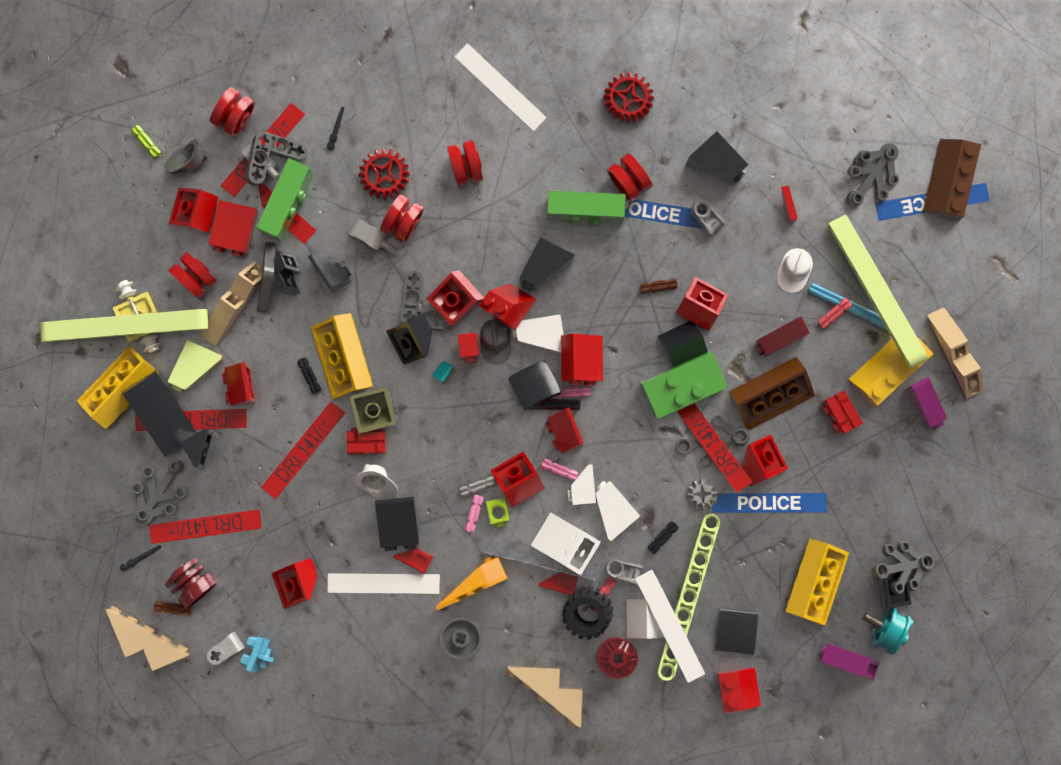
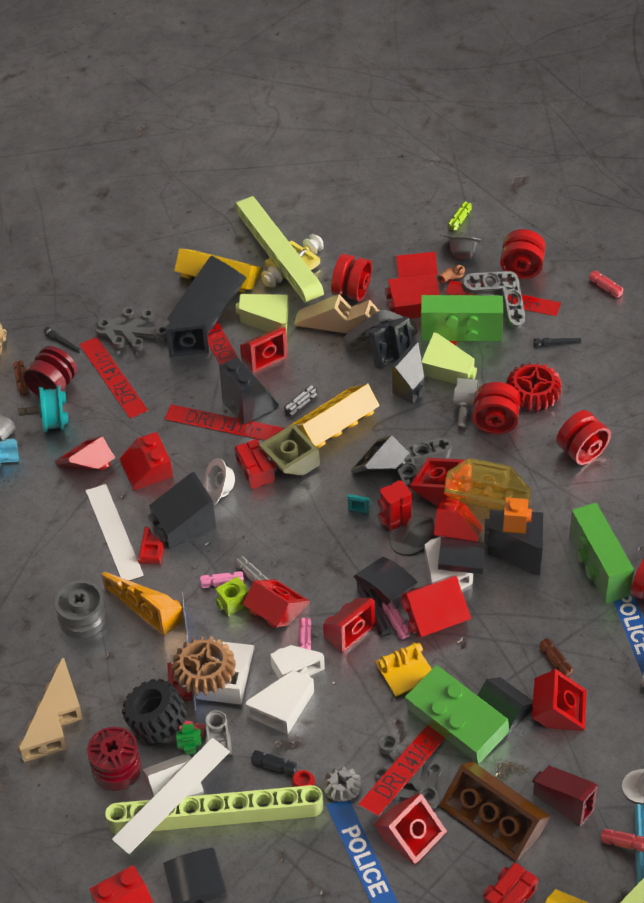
camera: 75 degrees right, 35 degrees down
none -> teal wheel [18,385,68,433]
none -> red slope [119,432,173,491]
none -> medium nougat gear [172,636,236,696]
none -> green gear [176,724,203,754]
none -> black slope [219,357,279,425]
none -> red plate [291,770,315,787]
none -> yellow hinge [375,642,432,697]
none -> yellowish green slope [422,333,477,384]
none -> nougat arm [437,265,465,284]
none -> black slope [437,538,486,574]
none -> clear yellow wedge [444,458,532,511]
none -> orange brick [503,497,532,534]
none -> coral axle [589,270,623,298]

